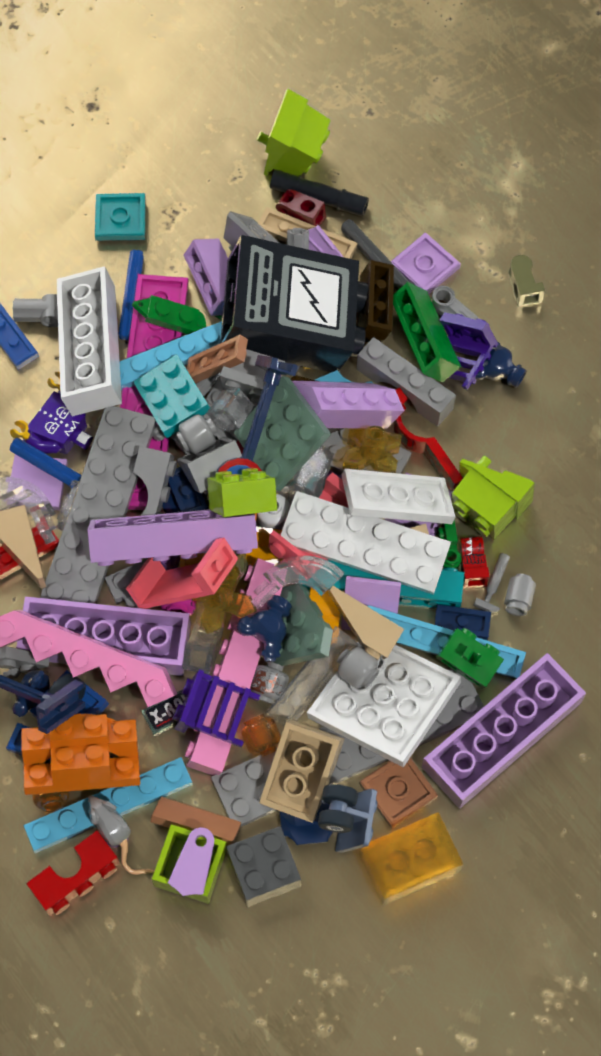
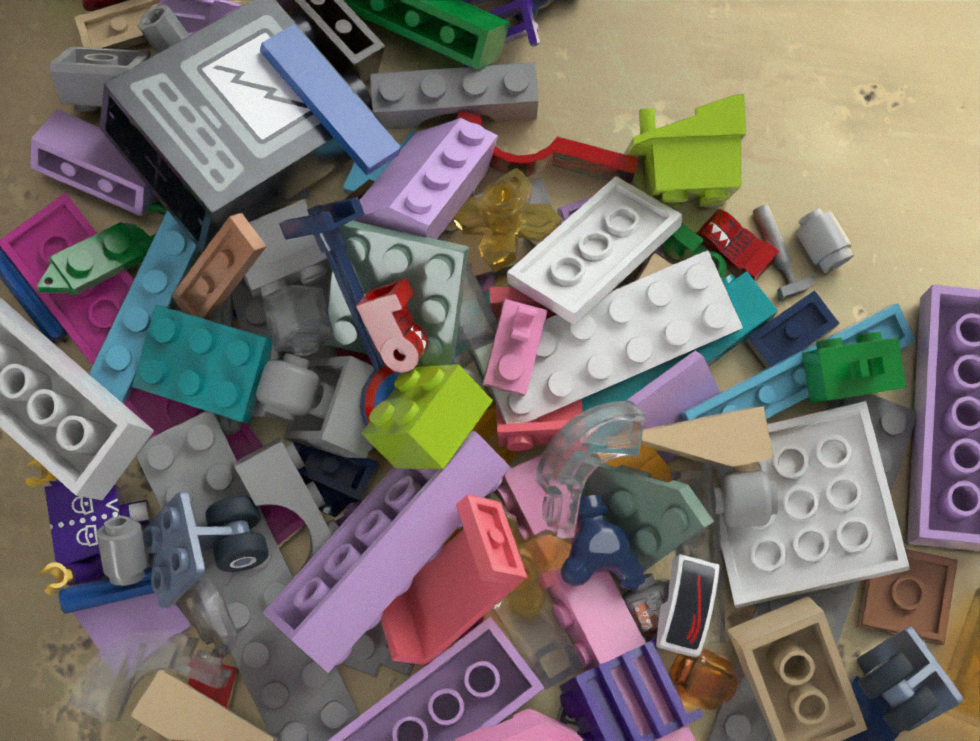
camera: 45 degrees left, 10 degrees up
none -> light grey brick [96,516,148,586]
none -> sand blue plate [143,492,269,608]
none -> tile [260,24,401,176]
none -> leg [356,278,429,372]
none -> bright pink plate [482,299,548,396]
none -> slope [656,554,720,658]

